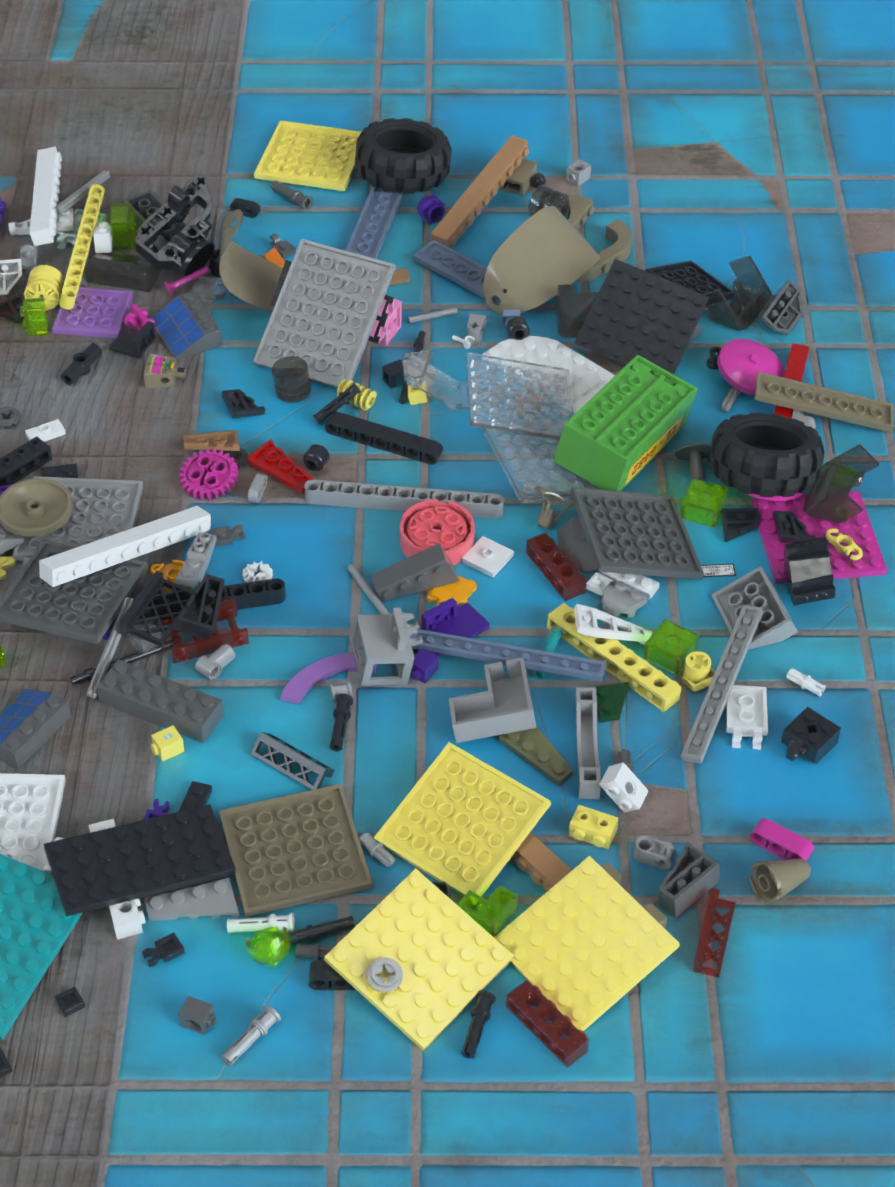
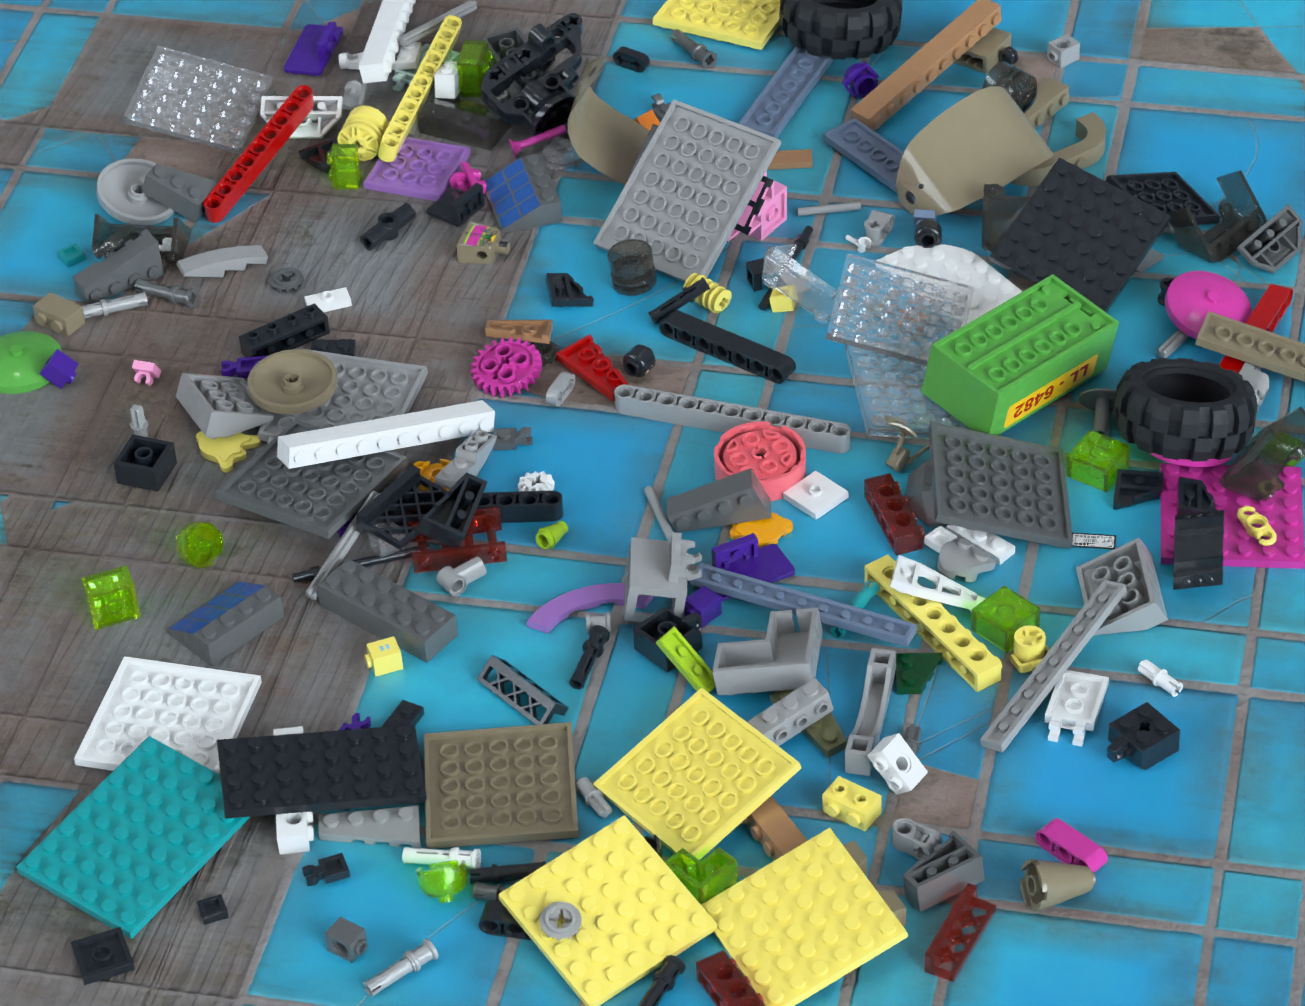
camera: 15 degrees right, 5 degrees down
none -> lime cone [535,521,568,549]
none -> black hinge [633,607,702,673]
none -> lime tile [655,626,716,693]
none -> light grey brick [747,677,834,746]

